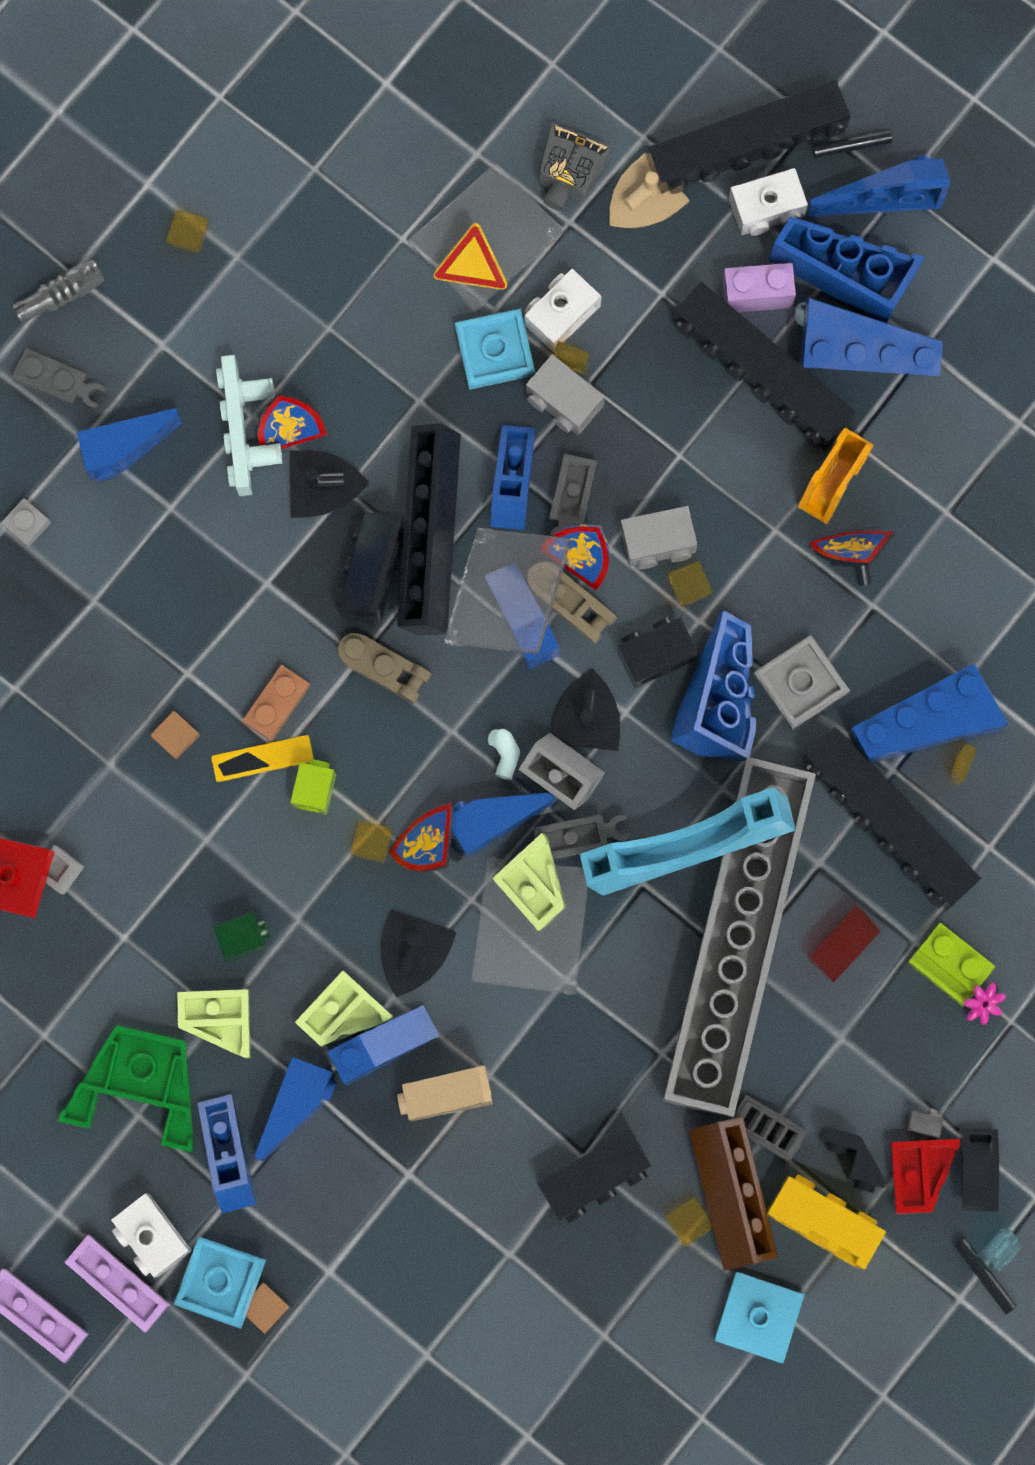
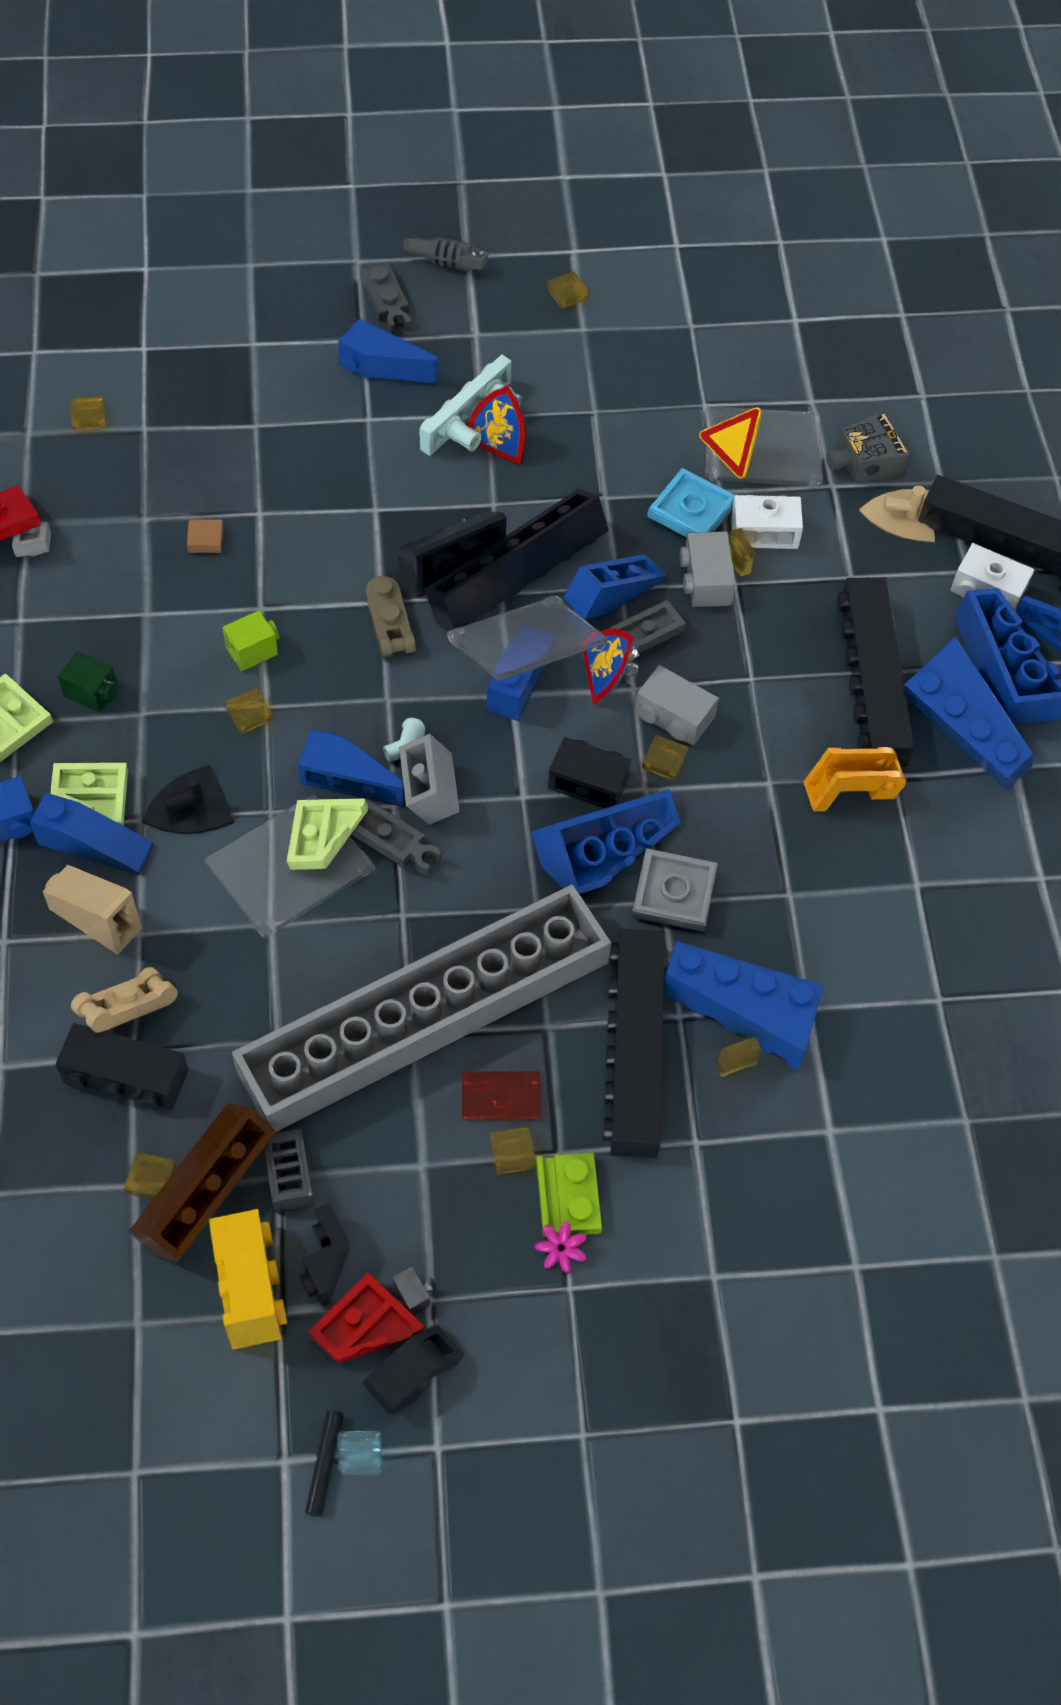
camera: 40 degrees right, 20 degrees down
light grey plate [1,498,51,548] -> none
yellow sticker [212,735,314,782] -> none
nougat plate [243,665,311,742] -> none
black shield [290,451,369,518] -> none
shield [389,802,463,873] -> none
dark tan plate [529,563,617,645] -> none
black shield [551,669,620,751] -> none
medium azure arch [580,787,796,896] -> none
medium azure plate [714,1272,805,1364] -> none
lavender brick [722,263,796,313] -> none
shield [808,531,895,586] -> none
none -> tan plate [71,967,178,1033]
none -> clear yellow tile [490,1127,536,1175]

